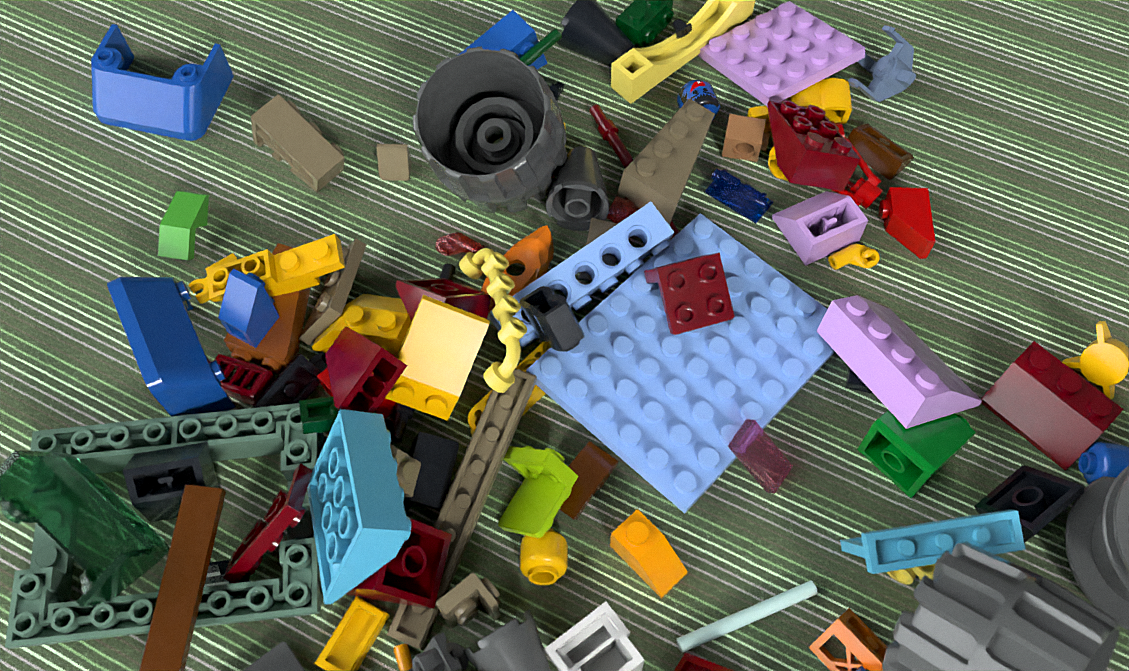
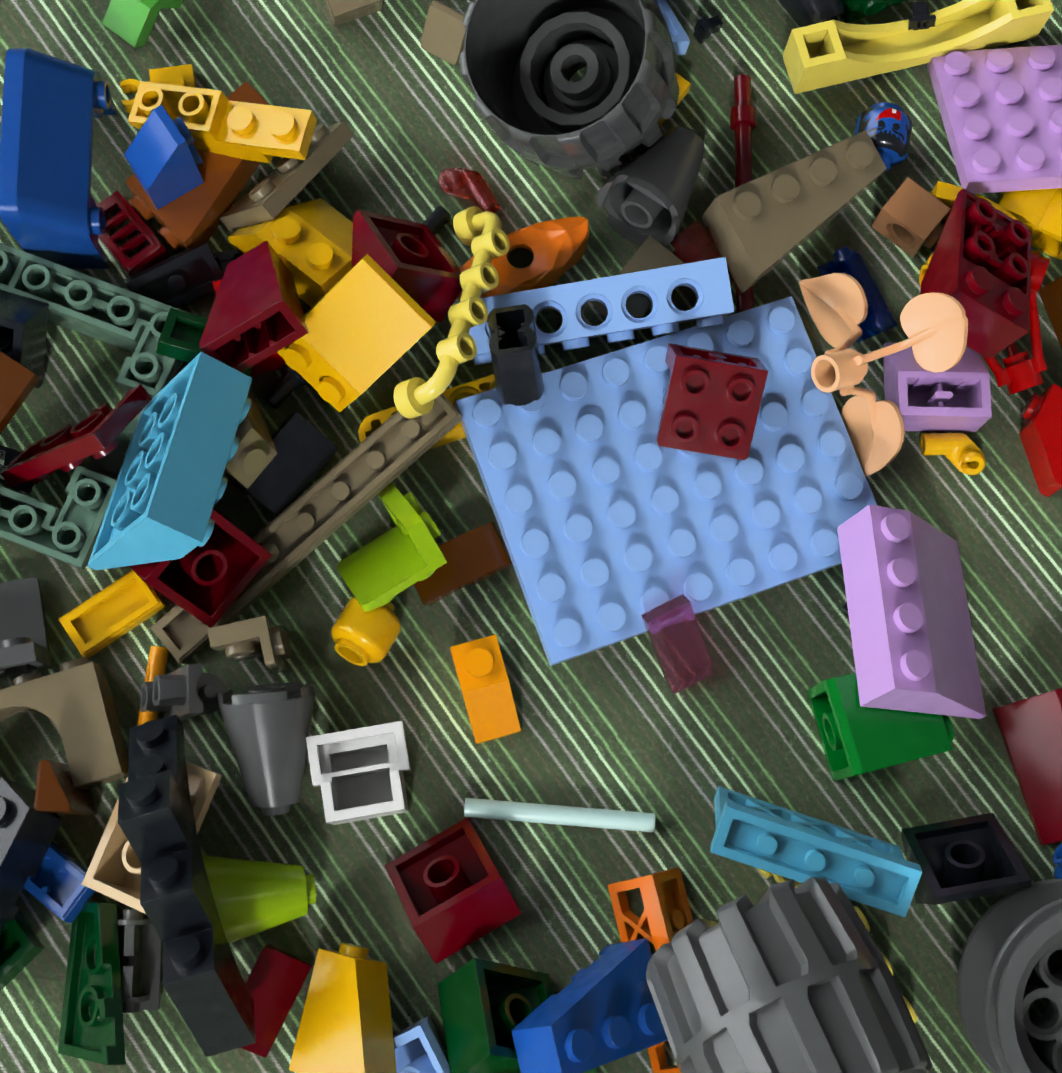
camera: 20 degrees right, 15 degrees up
none -> light nougat plant [799,273,968,477]

